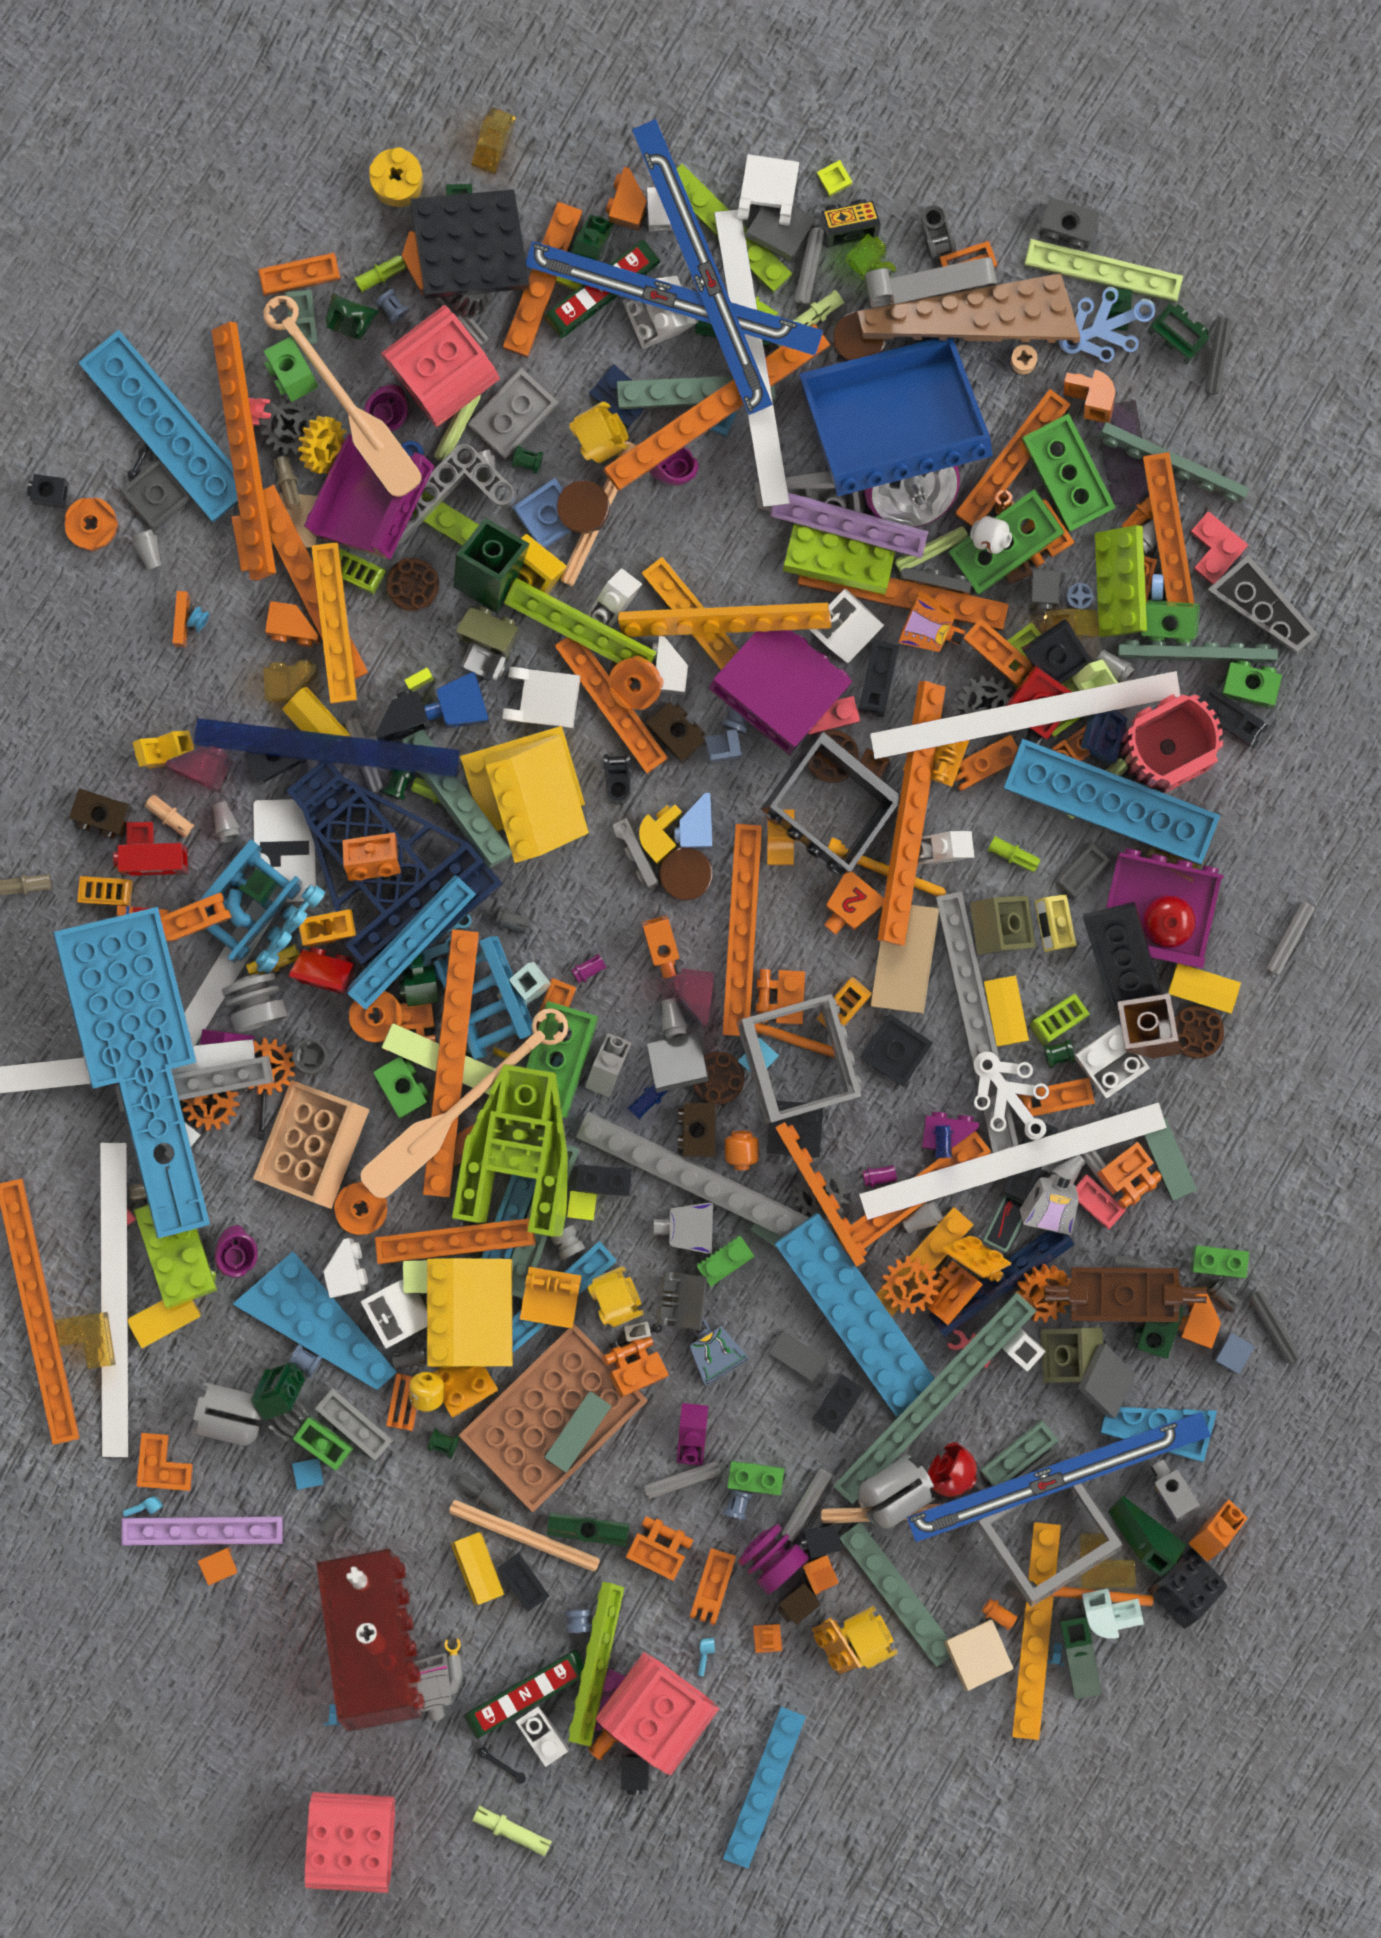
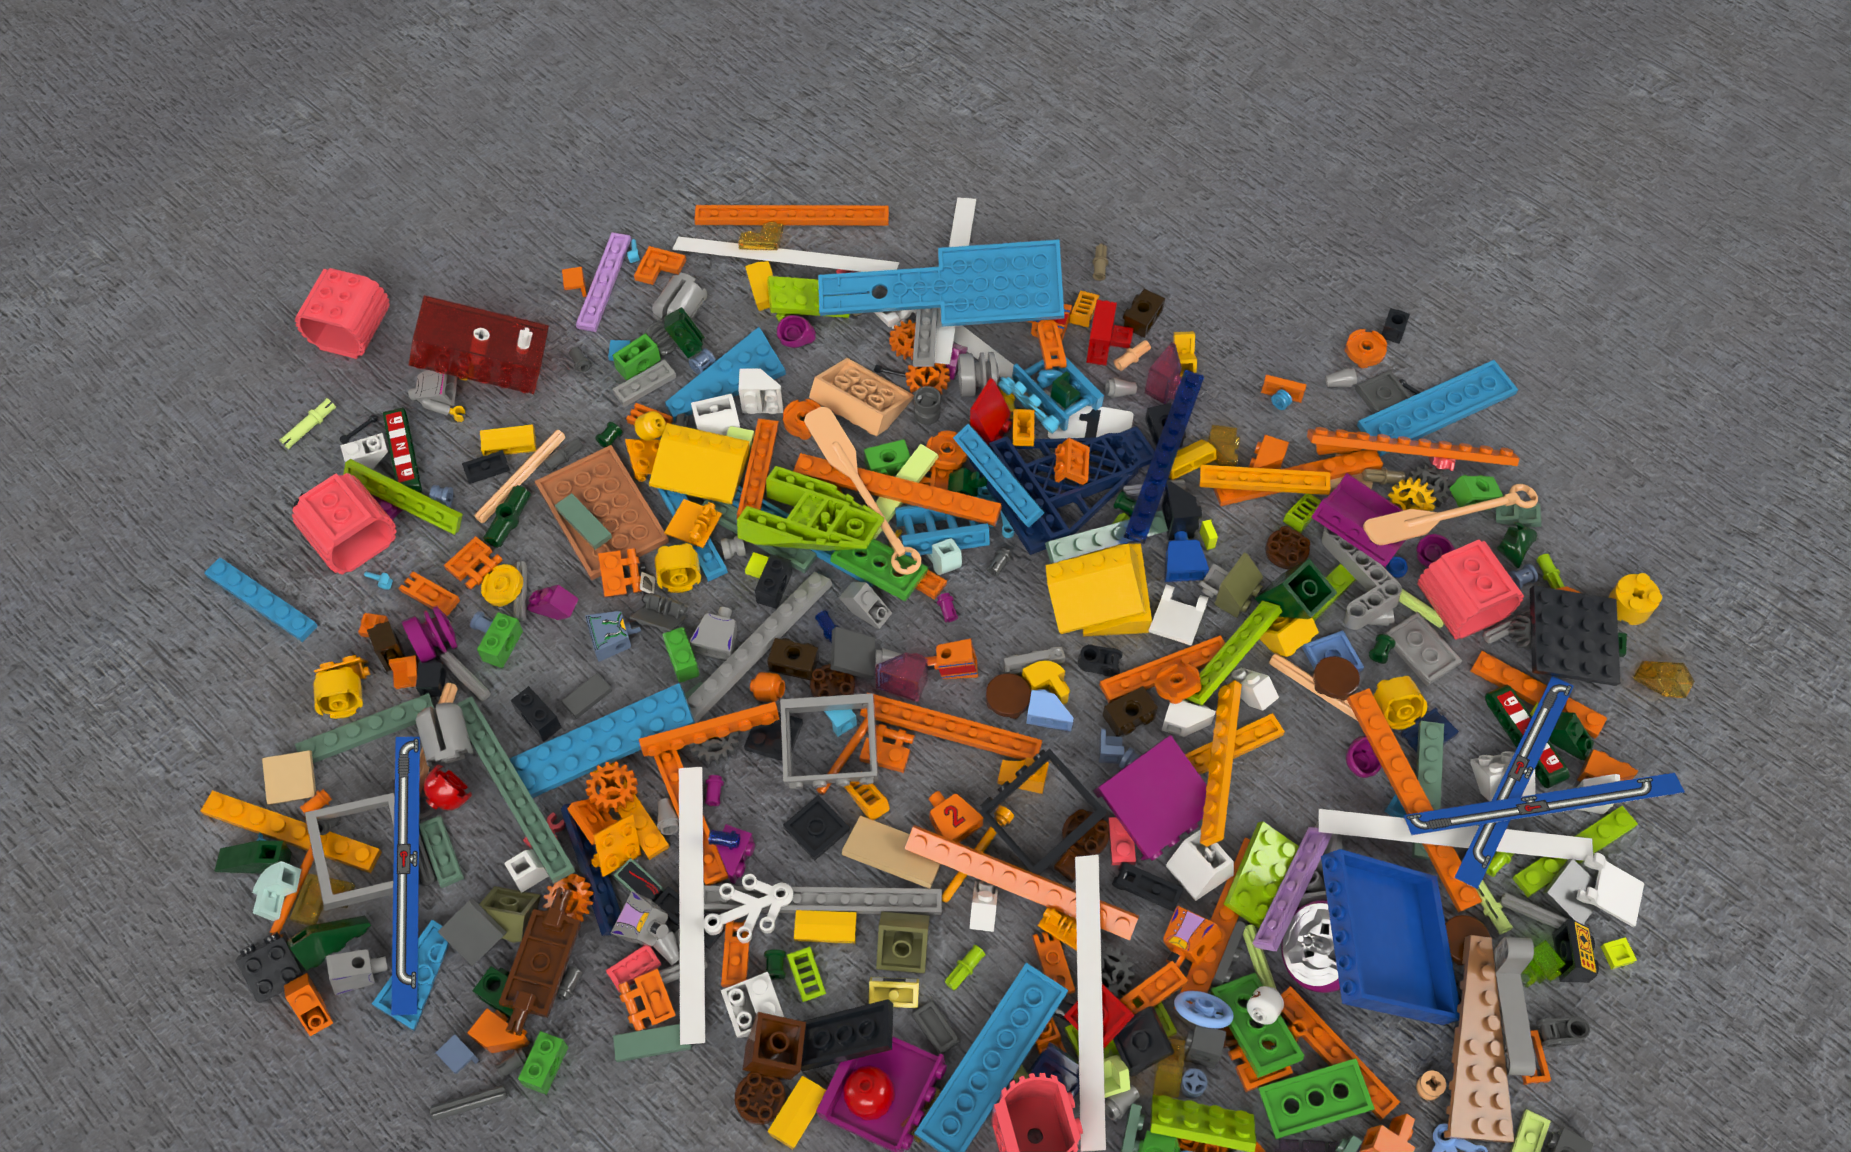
camera: 100 degrees right, 25 degrees down
orange tile [258,252,341,296] -> none
none -> yellow tile [481,564,523,607]
none -> light blue plate [1174,991,1234,1028]

